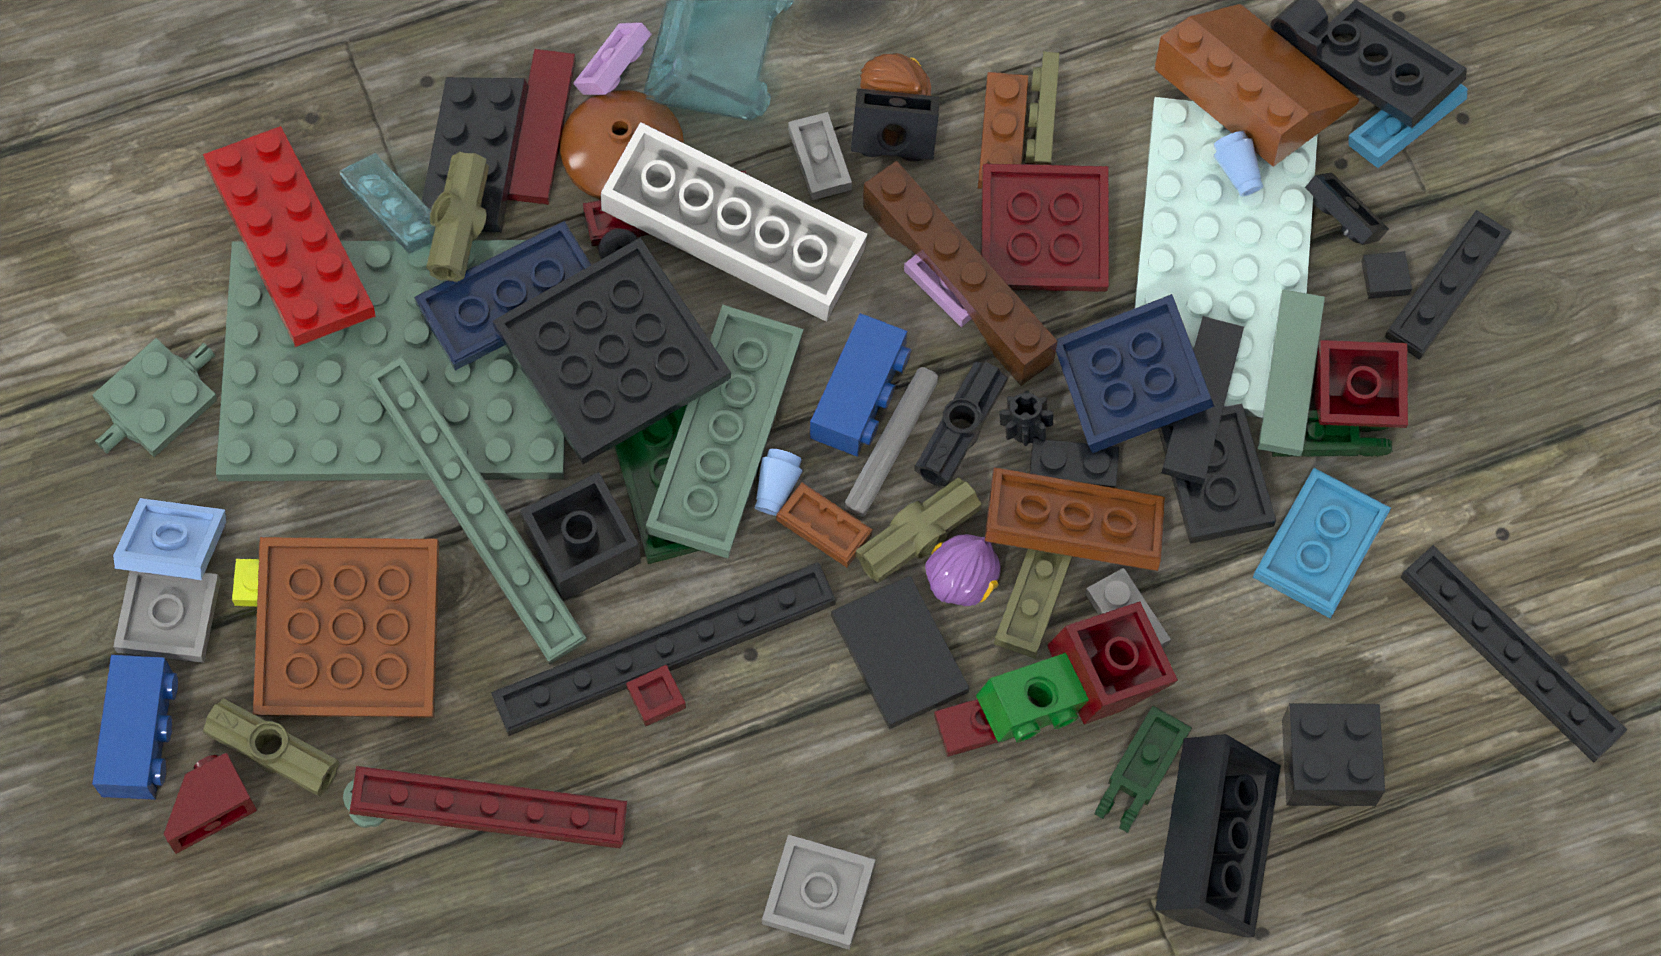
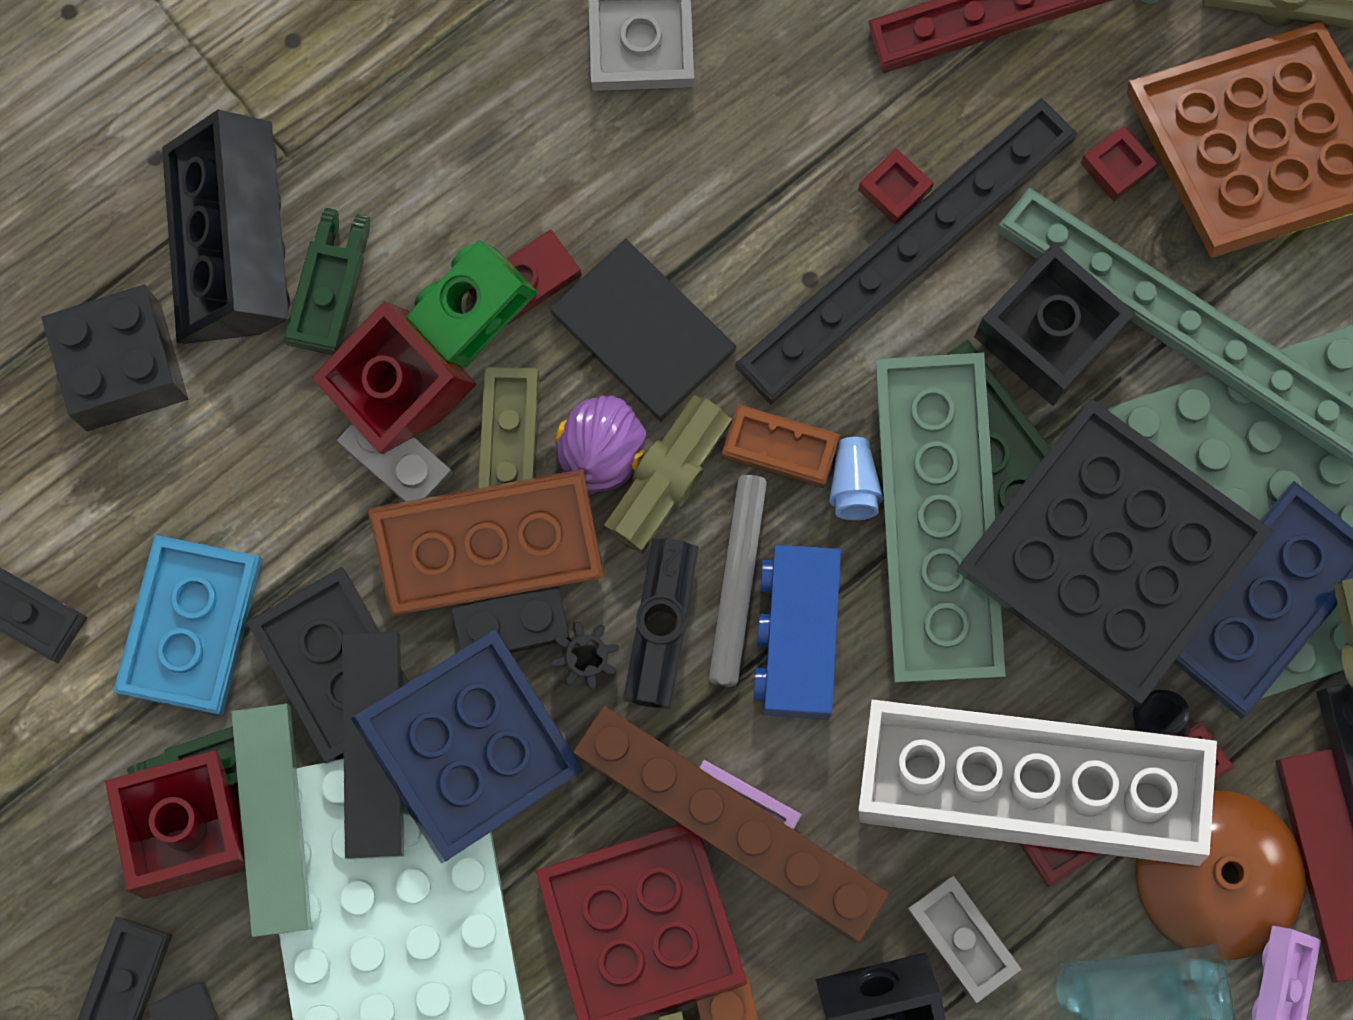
camera: 165 degrees right, 10 degrees up
none -> dark red plate [1080,125,1157,202]

